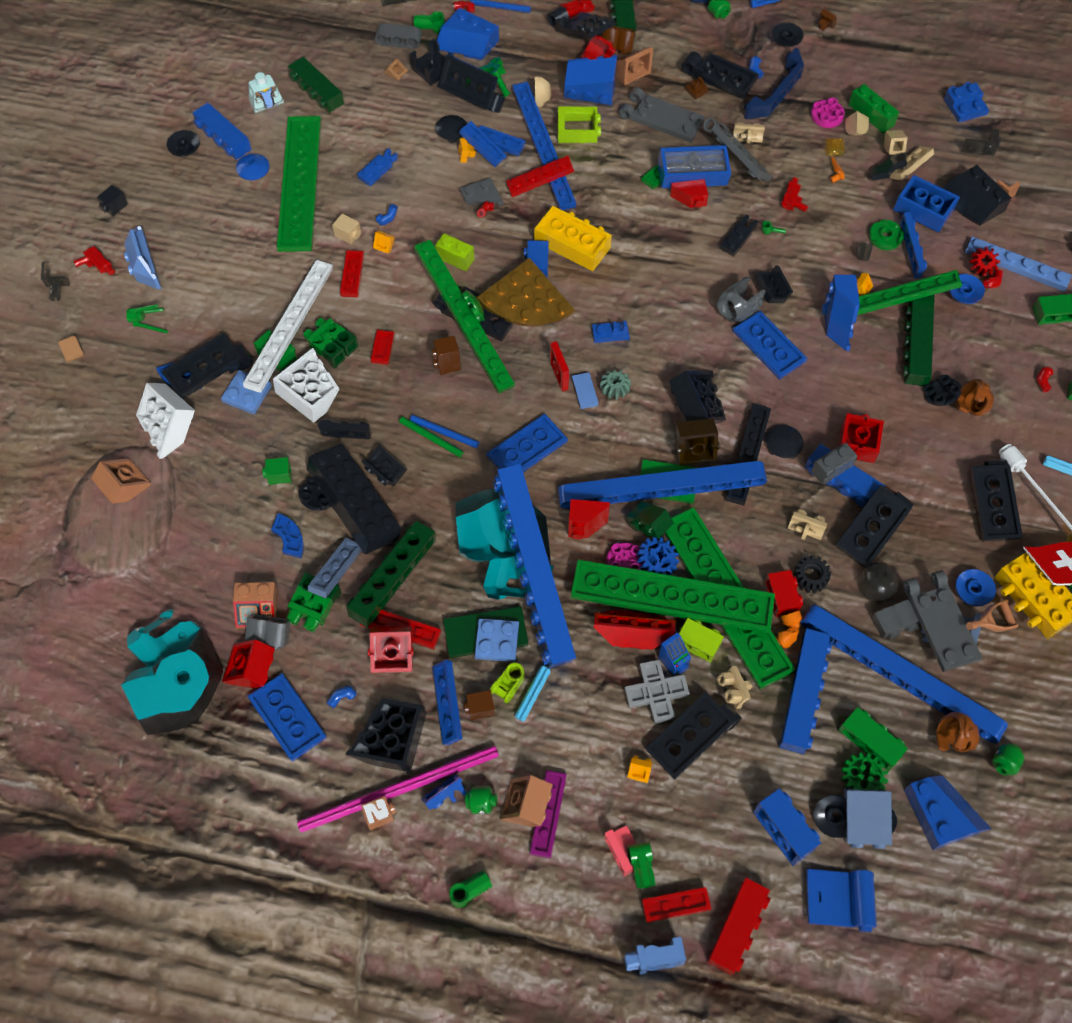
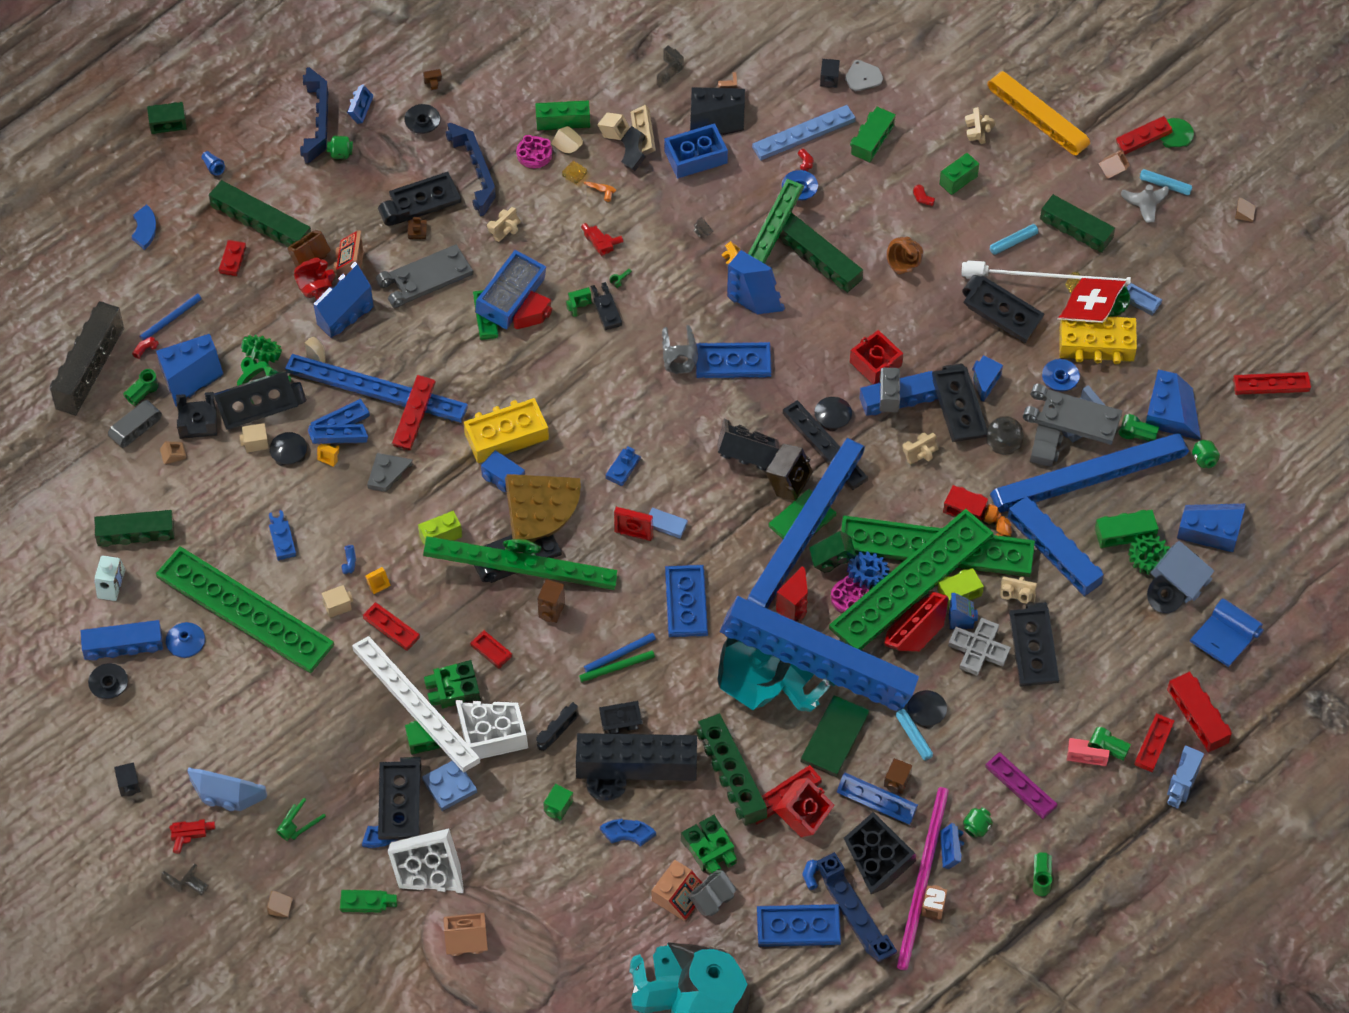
camera: 55 degrees left, 5 degrees down
red slope [222,639,275,688] -> none
sand blue plate [308,538,362,598] -> none
medium blue plate [475,619,519,662] -> none
red arm [477,201,494,217] -> none
lime piece [490,663,525,704] -> none
nougat slope [499,775,553,827] -> none
black hinge [547,6,615,39] -> none
lime window [558,106,601,143] -> none
sand green gear [600,368,631,401] -> none
light orange tile [627,755,653,783] -> none
dark grey hinge [703,118,773,182] -> none
blue arm [749,56,764,79] -> none
blue brick [753,788,821,866] -> none
black bracket [754,265,793,303] -> none
black tyre [793,555,831,593] -> none
green tile [869,219,904,251] -> none
blue plate [899,212,927,278] -> none
black dish [924,374,962,406] -> none
dark orange helmet [936,712,979,752] -> none
blue plate [944,82,989,123] -> none
nougat piece [966,600,1018,632] -> none
red gear [968,246,1000,277] -> none
none -> tan brick [239,423,269,453]
none -> green gear [241,335,282,363]
none -> green hinge [340,890,398,913]
none -> green bracket [566,287,592,317]
none -> dark blue slope [817,852,897,962]
none -> black dish [907,690,947,728]
none -> blue slope [972,355,1003,402]
none -> green piece [1119,414,1159,442]
none -> blue wedge [1146,369,1201,440]

